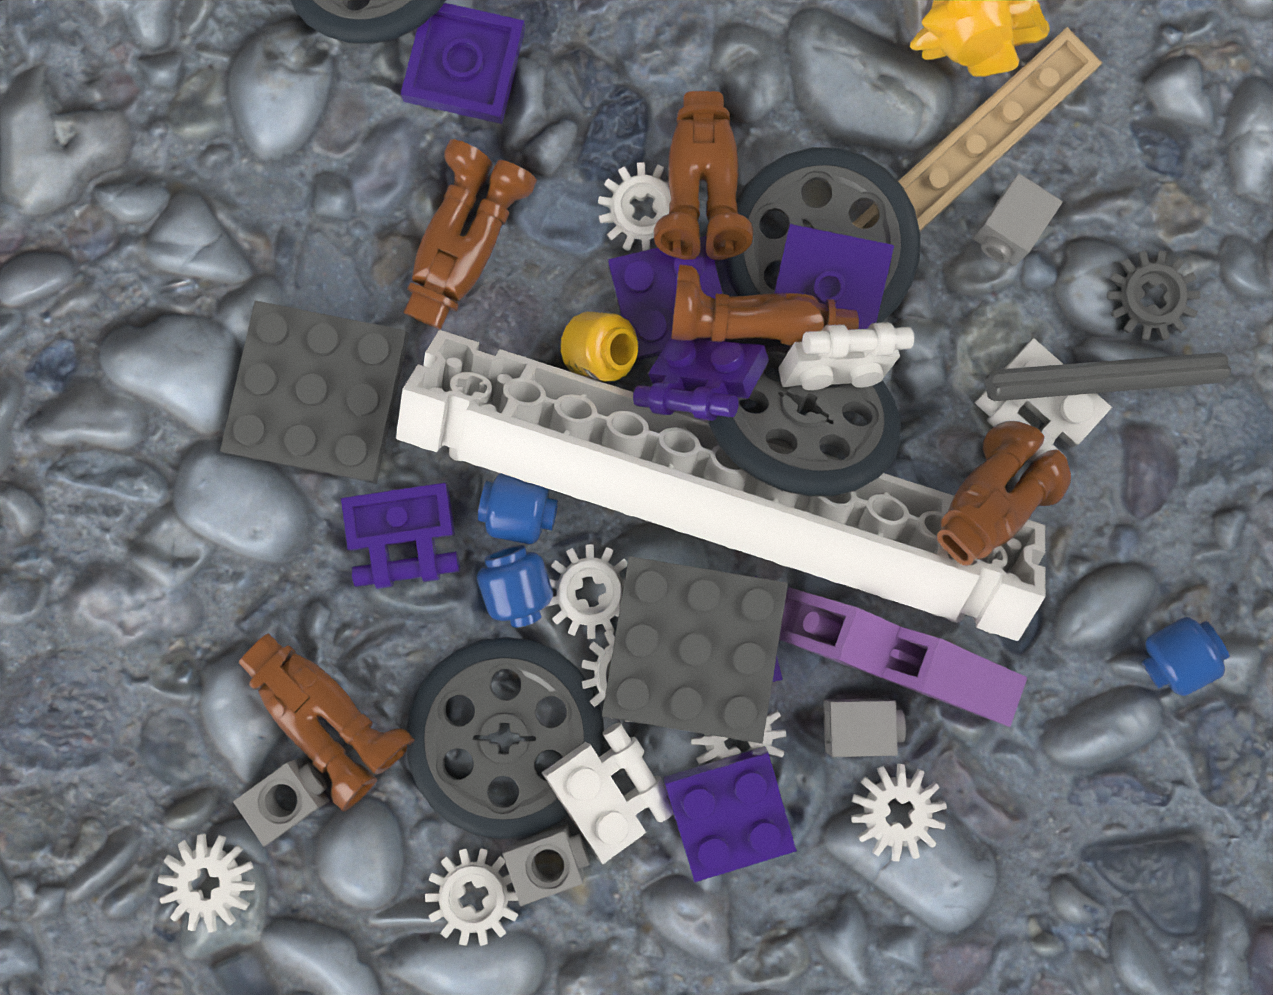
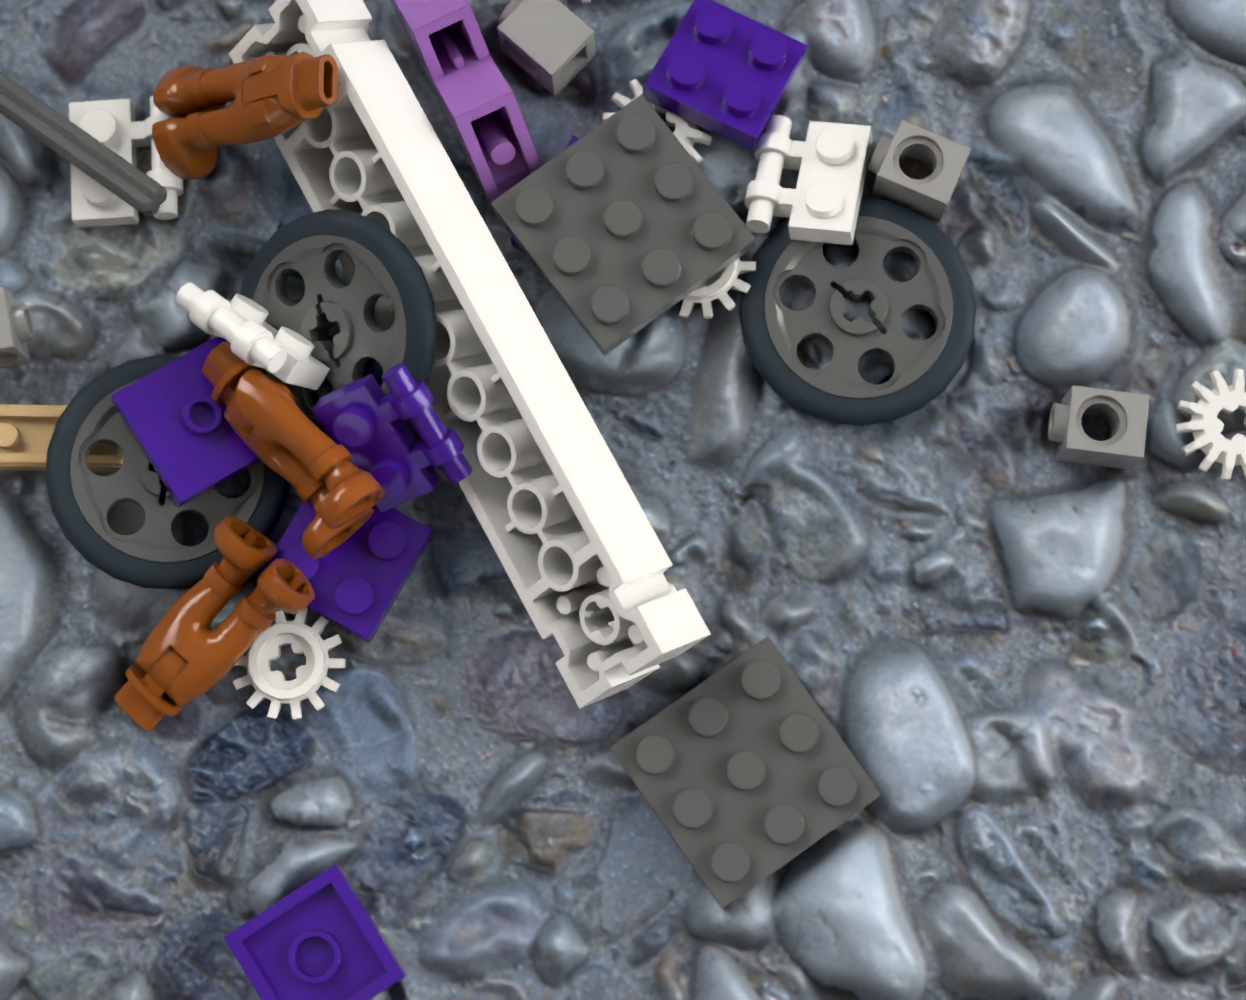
camera: 130 degrees left, 5 degrees down
dark orange piece [239,633,415,812] -> none
dark purple plate [341,483,460,589] -> none
dark orange piece [403,139,537,330] -> none
white gear [425,848,518,946] -> none
blue head [477,545,553,628] -> none
blue head [478,473,558,544] -> none
white gear [546,544,628,639] -> none
yellow head [561,312,638,382] -> none

